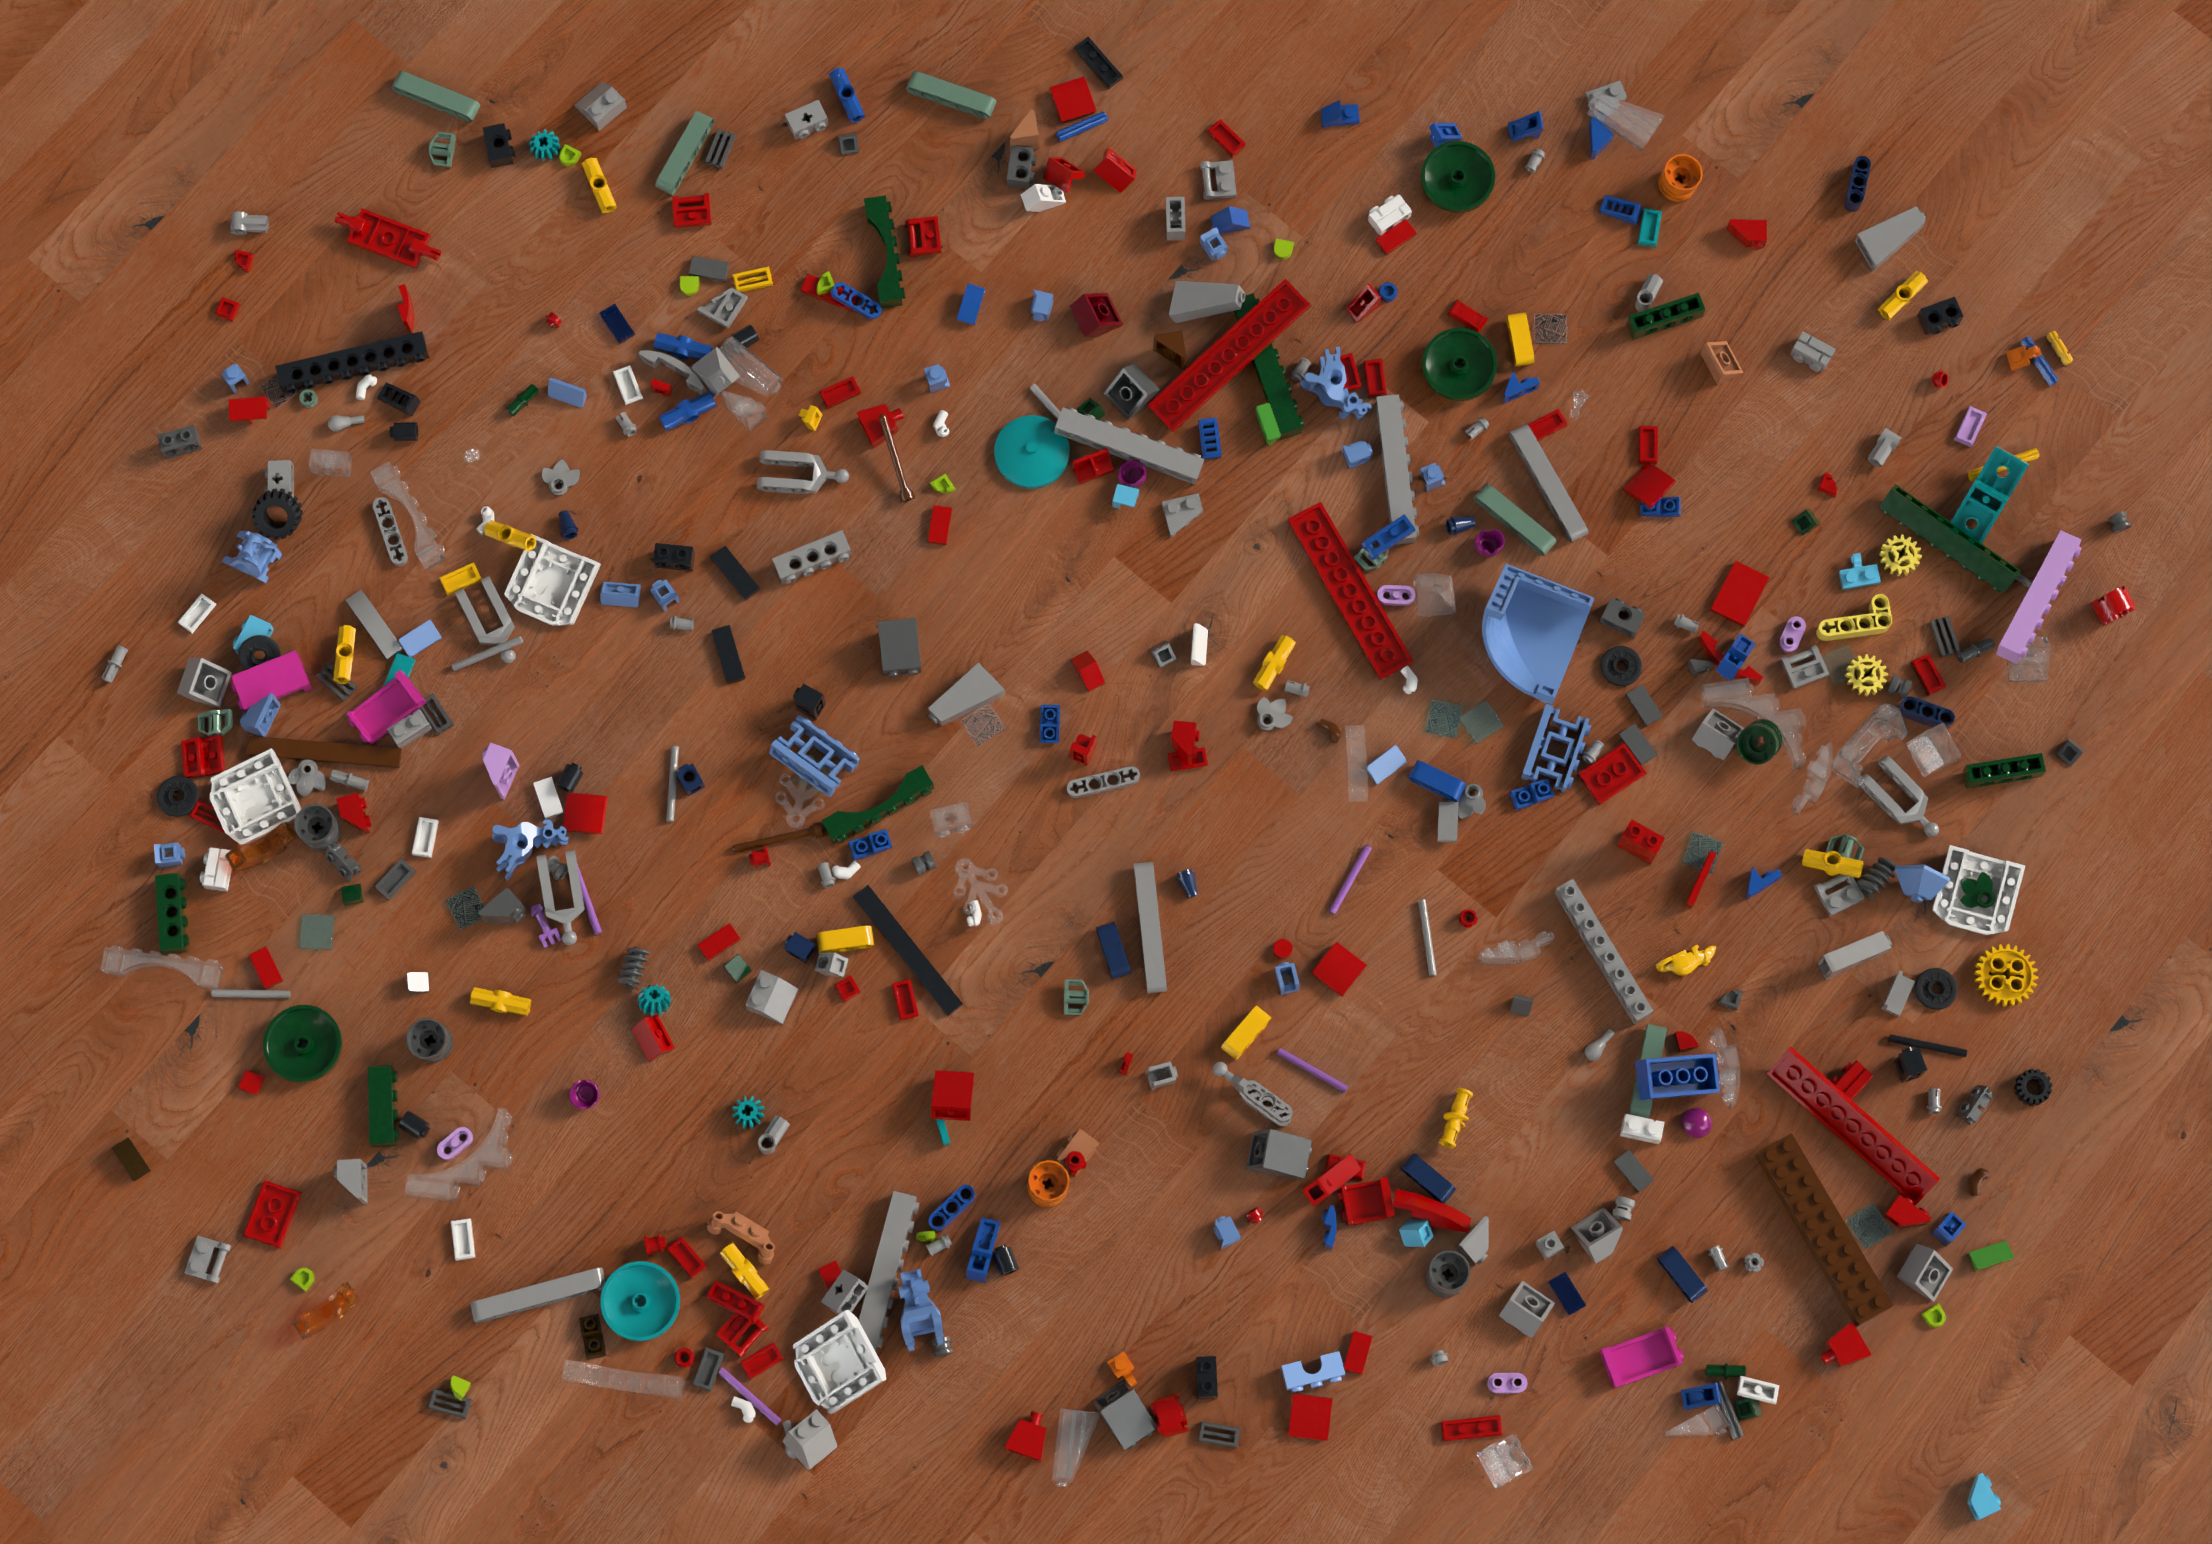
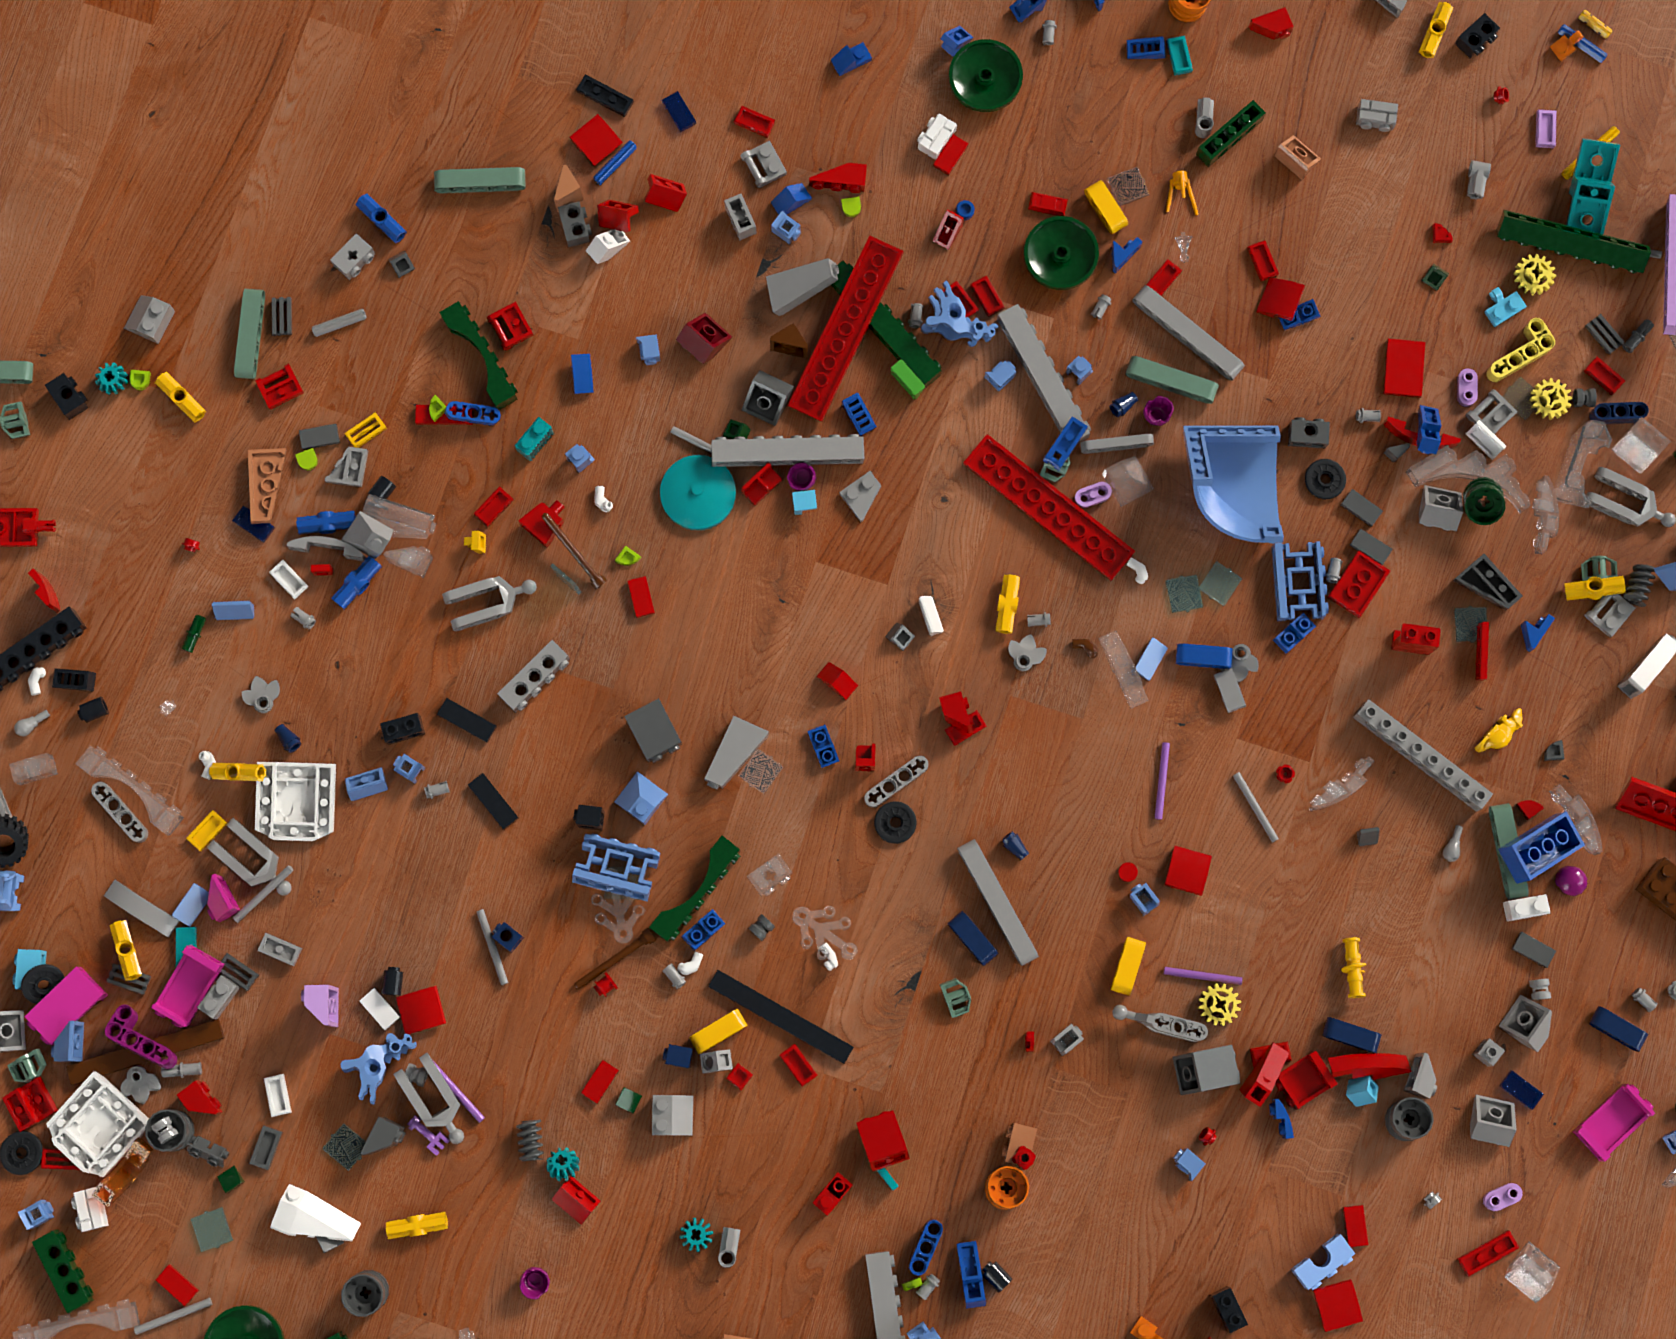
camera: 25 degrees left, 5 degrees up
none -> magenta beam [105,1004,177,1069]
none -> light grey wheel [151,1116,179,1144]
none -> dark pink slope [207,874,240,922]
none -> nougat wing [248,448,287,524]
none -> light grey plate [257,933,302,966]
none -> white wedge [270,1184,361,1241]
none -> light grey axle [312,309,367,337]
none -> teal brick [514,417,554,461]
none -> clear light blue piece [550,563,581,595]
none -> medium blue slope [614,771,668,825]
none -> clear blue tile [662,91,696,133]
none -> red slope [809,163,867,193]
none -> red slope [812,1172,853,1216]
none -> black wheel [874,801,917,844]
none -> light grey beam [1080,434,1154,454]
none -> light orange plant [1166,171,1198,216]
none -> light yellow gear [1198,983,1241,1026]
none -> dark grey wedge [1453,554,1523,611]
none -> white tile [1466,420,1506,460]

